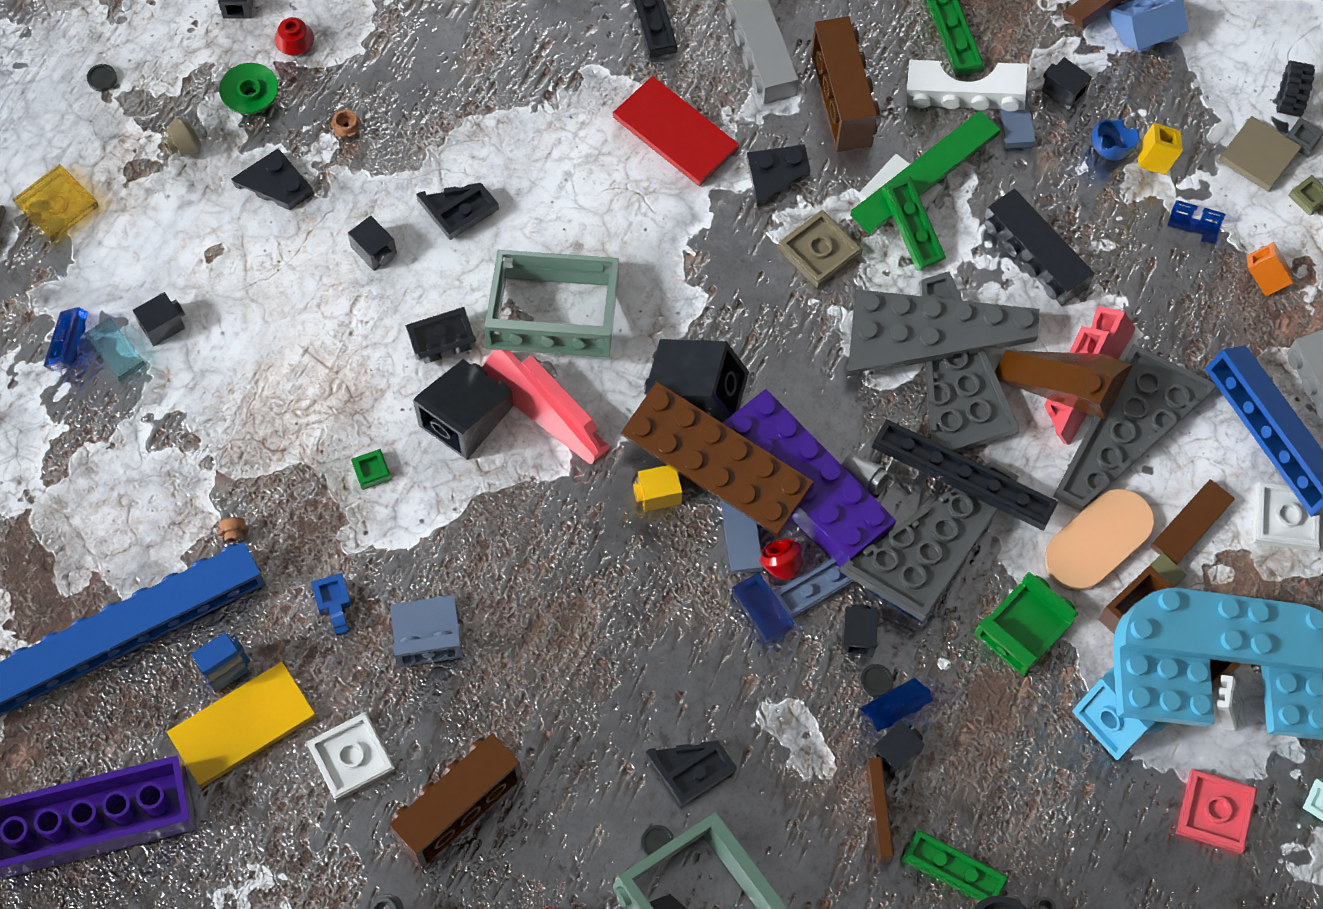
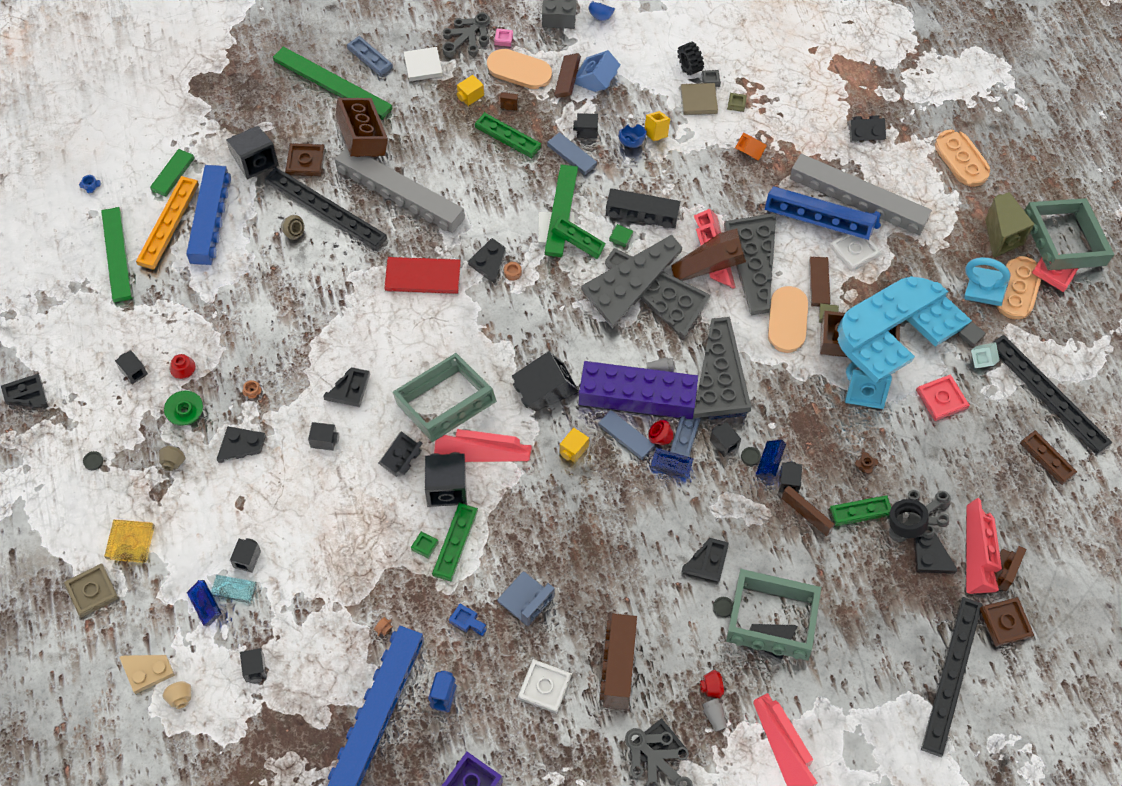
camera: 40 degrees left, 5 degrees down
yellow tile [167,662,316,788] -> none
reddish brown plate [620,381,814,537] -> none
dark tan tile [777,209,863,289] -> none
reddish brown brick [811,16,880,152] -> none
black tile [871,419,1058,531] -> none
white arch [907,60,1028,111] -> none
green panel [974,572,1078,677] -> none
clear blue piece [1167,200,1226,244] -> none
white tile [1217,675,1241,731] -> none
none -> black brick [240,648,267,684]
none -> green tile [432,503,478,582]
none -> nougat tile [503,262,522,281]
none -> green tile [609,224,633,248]
none -> reddish brown plate [855,452,879,474]

